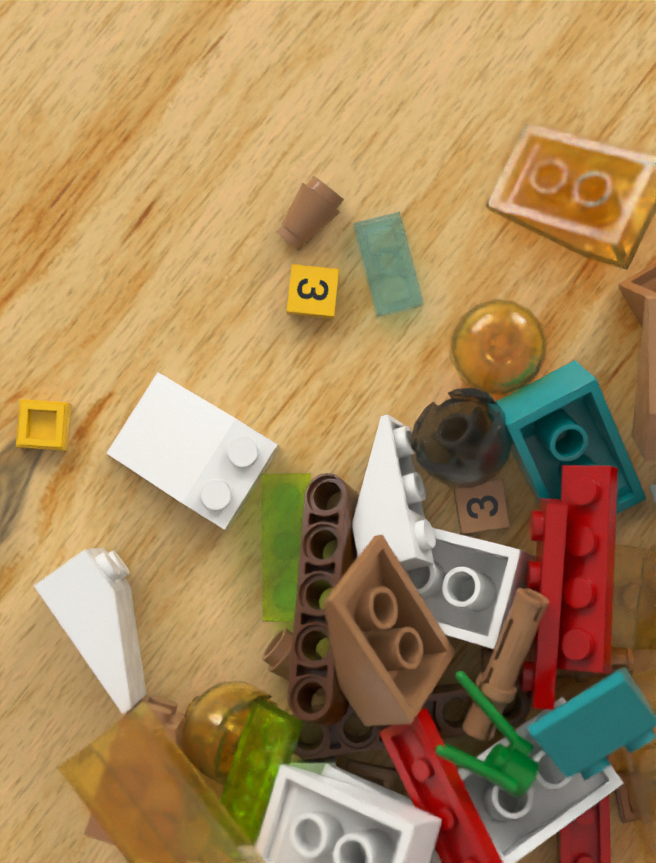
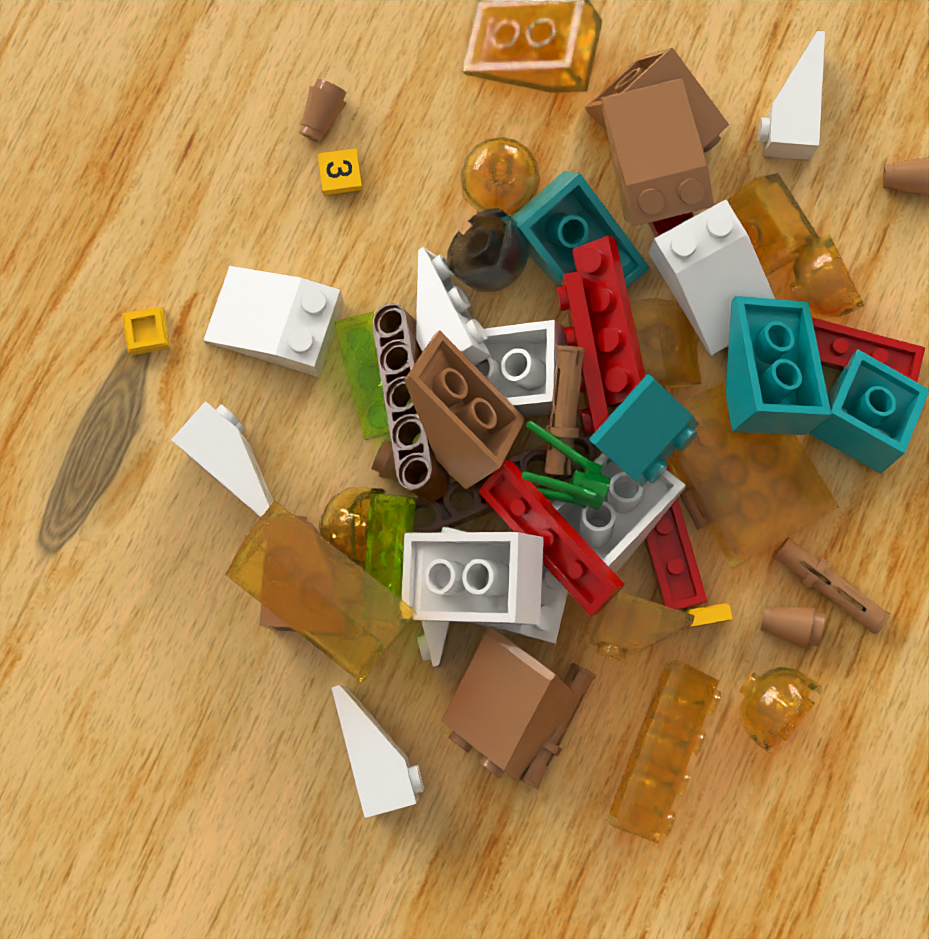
camera: 15 degrees left, 5 degrees down
clear light blue plate [353,212,424,318] -> none
medium nougat tile [453,479,510,534] -> none

